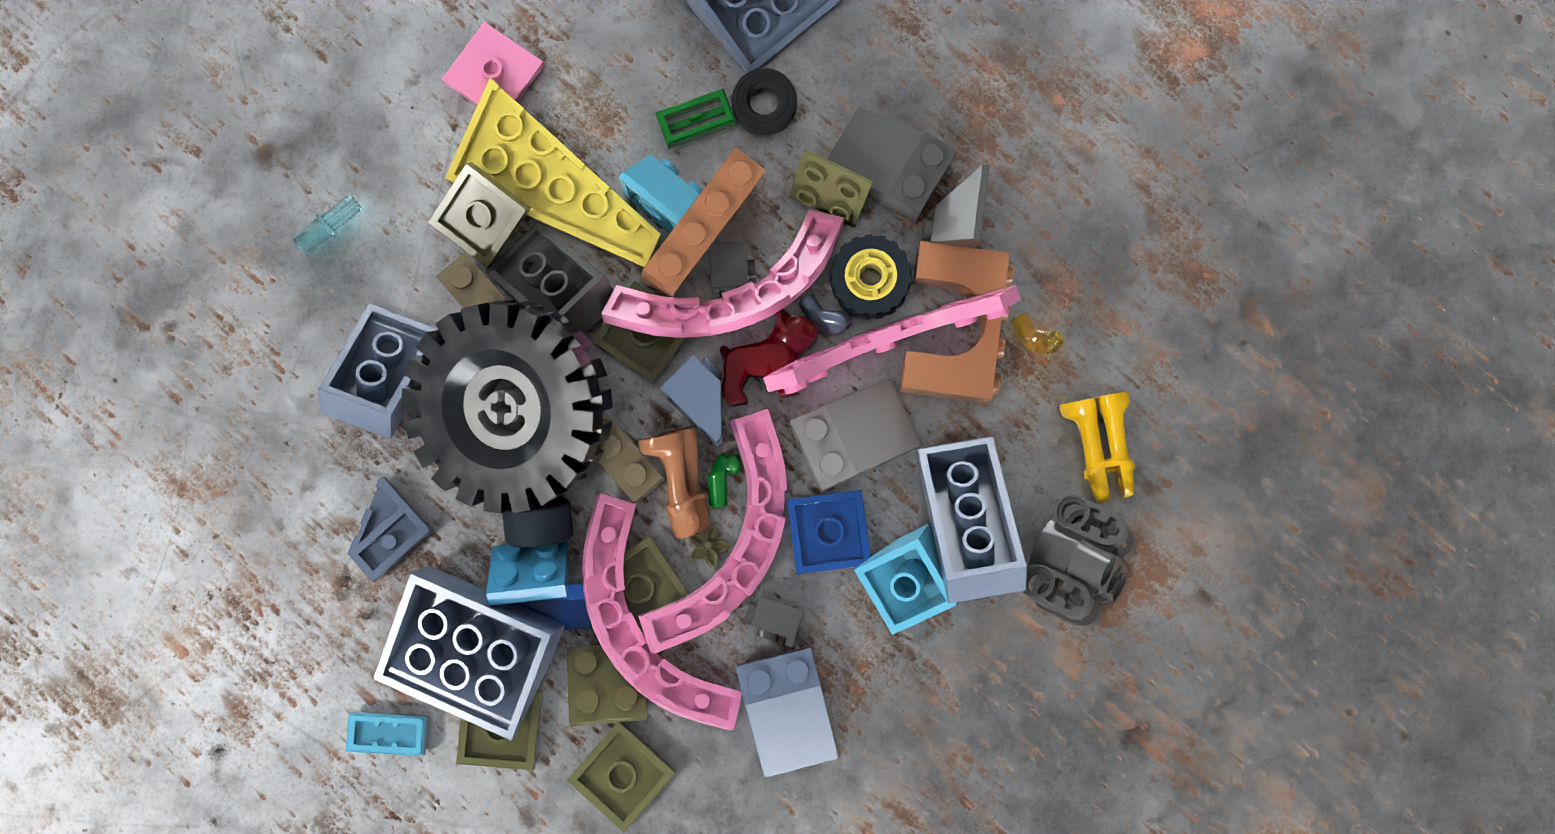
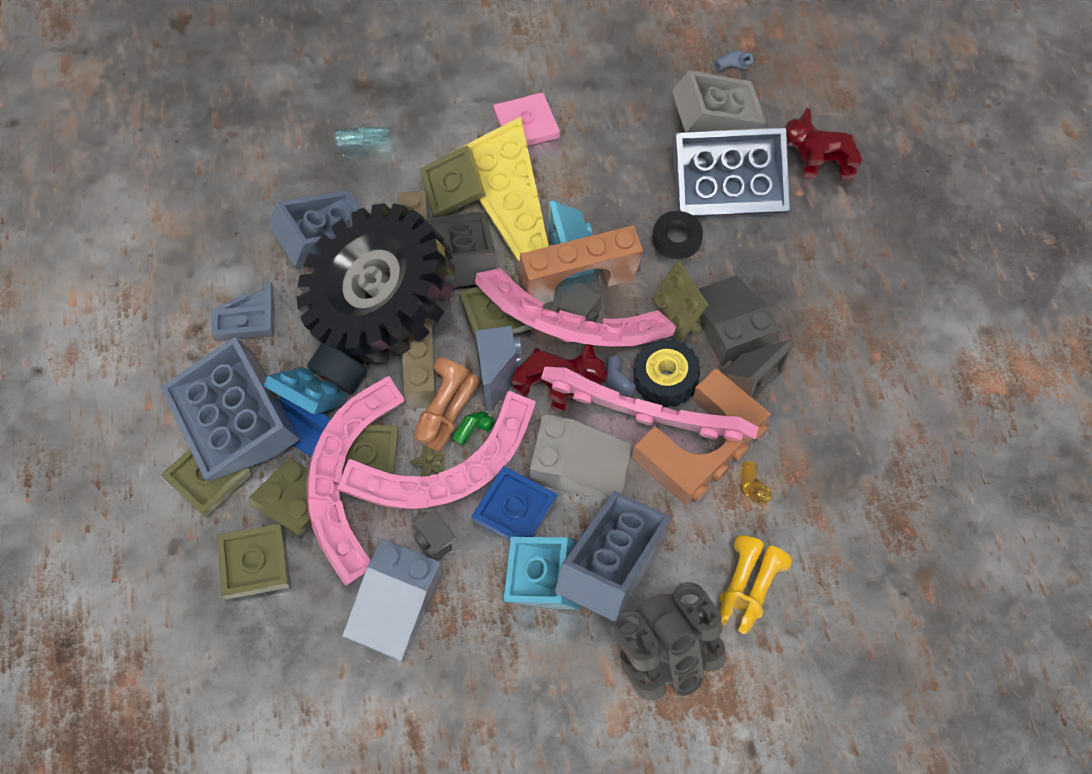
camera: 40 degrees right, 20 degrees down
medium azure plate [346,712,429,756] -> none
green tile [655,88,736,149] -> none

